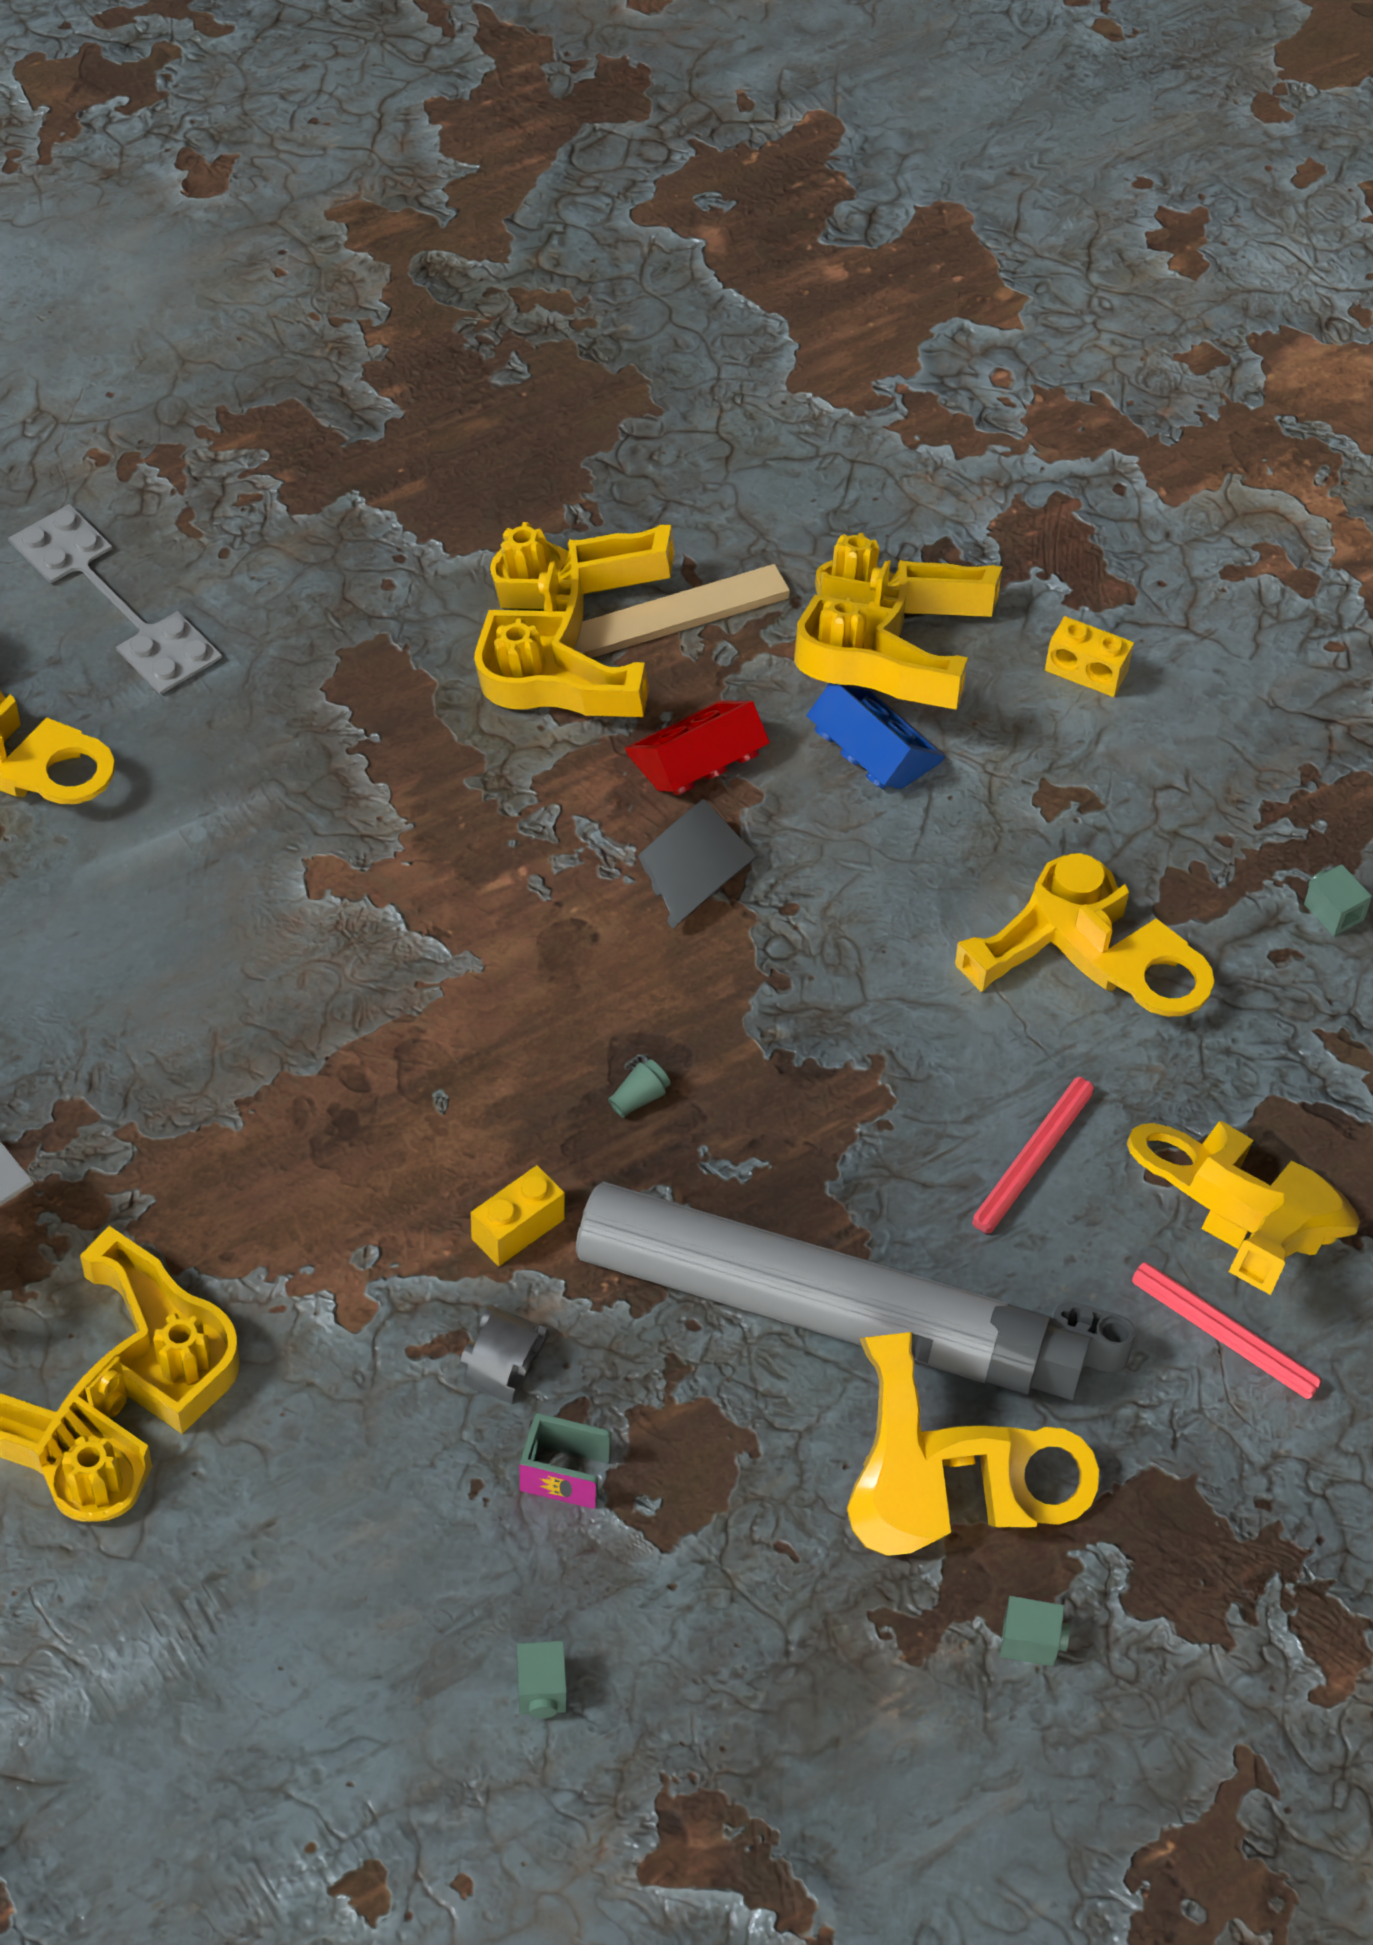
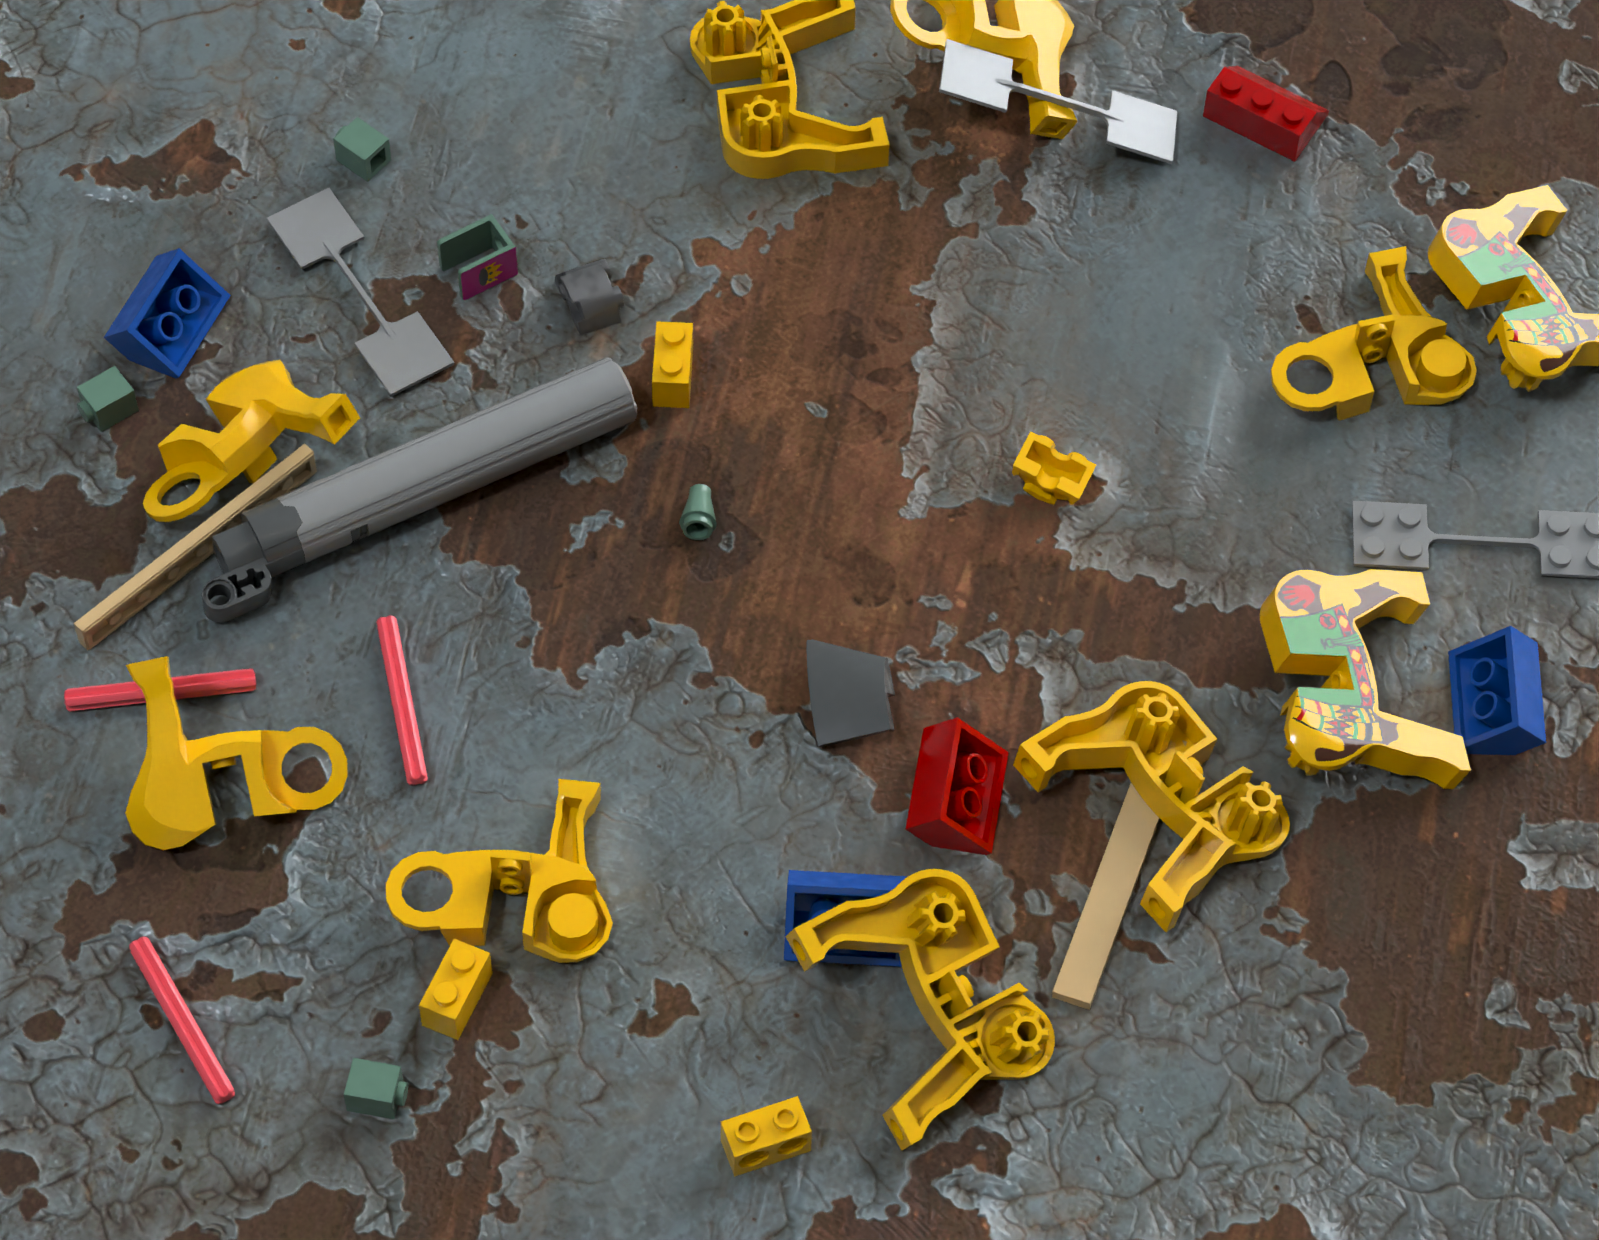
camera: 135 degrees right, 5 degrees up
none -> tan tile [74,444,317,651]
none -> blue slope [104,248,231,378]
none -> light grey hinge [267,188,454,397]
none -> yellow brick [419,939,493,1040]
none -> yellow cylinder [1012,431,1096,505]
none -> yellow animal [1260,569,1471,789]
none -> blue slope [1448,626,1546,755]

